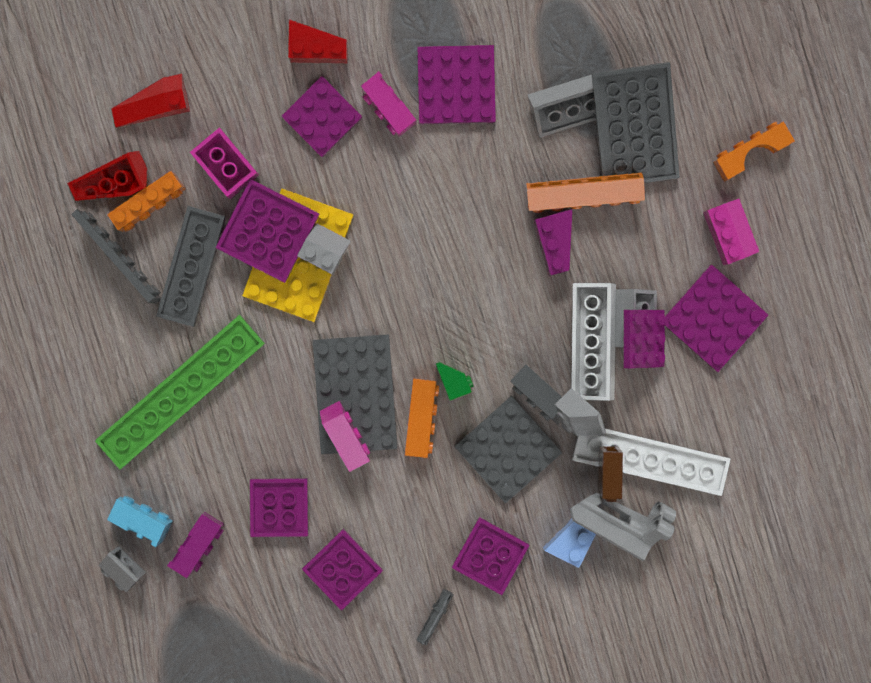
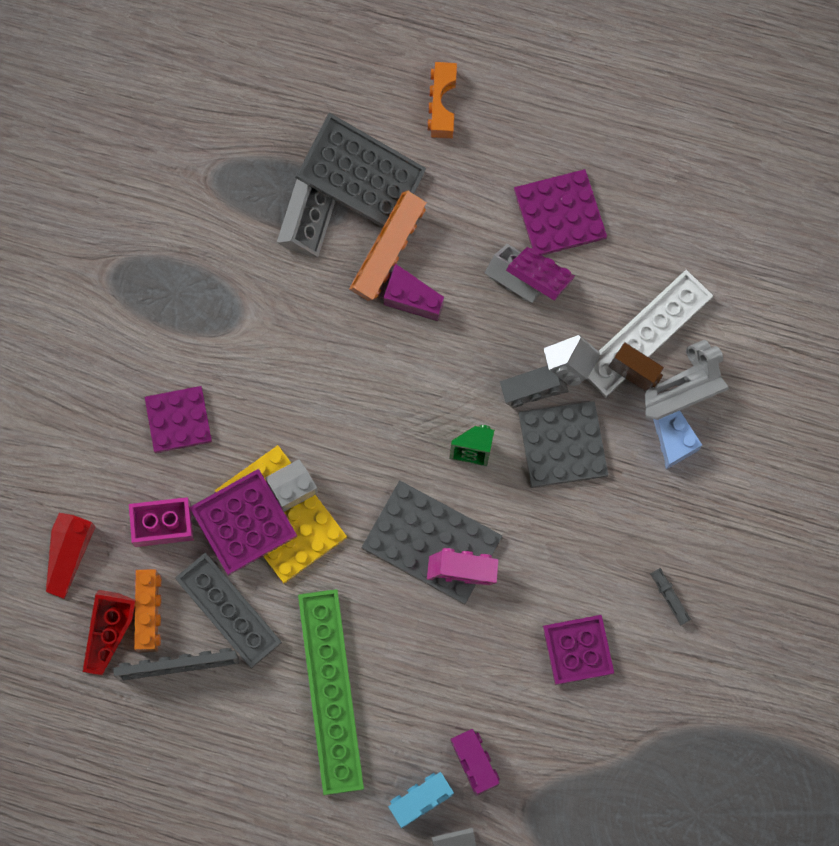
camera: 60 degrees left, 15 degrees down
magenta plate [250,478,309,537] -> none
red wedge [288,19,348,64] -> none
dark pink wedge [361,71,417,137] -> none
orange brick [405,378,440,458] -> none
magenta plate [417,45,496,124] -> none
magenta plate [452,517,530,595] -> none
white brick [572,283,616,401] -> none
dark pink slope [703,199,760,266] -> none

